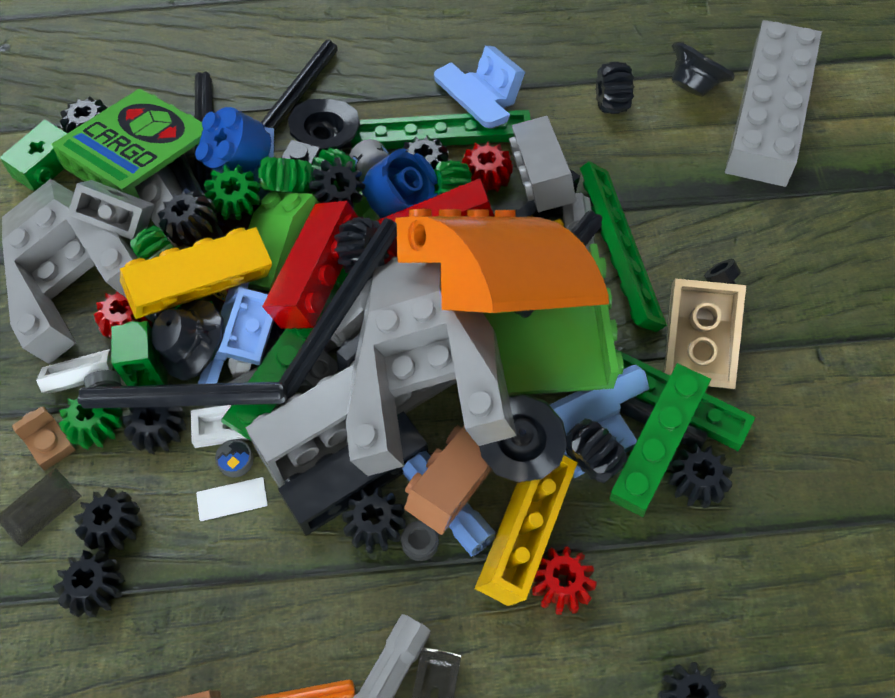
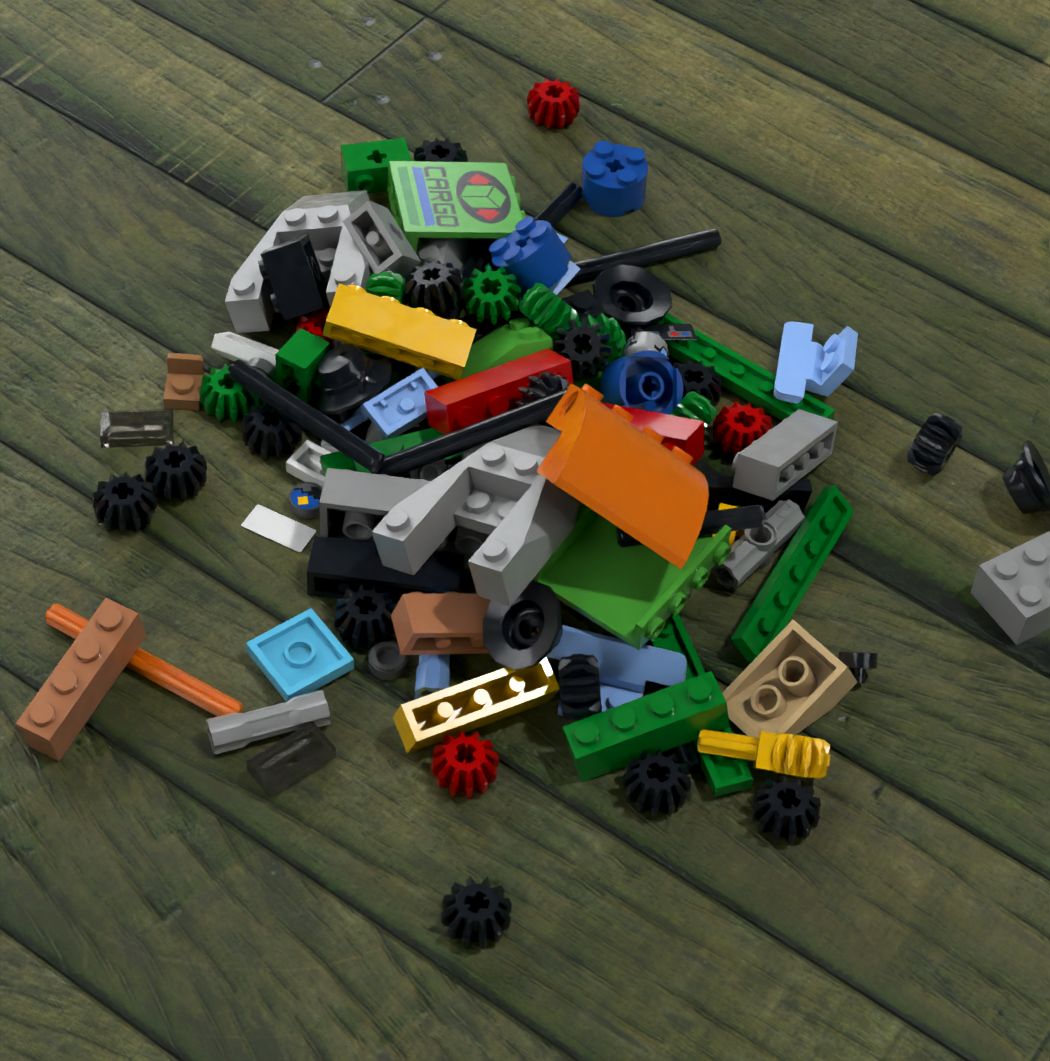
camera: 35 degrees right, 10 degrees down
none -> medium azure plate [246,608,354,702]
none -> black slope [258,233,329,321]
none -> red gear [526,78,580,130]
none -> blue brick [581,141,648,217]
none -> black sticker [628,324,697,340]
none -> yellow gear [697,729,831,779]
none -> black gear [751,774,821,845]

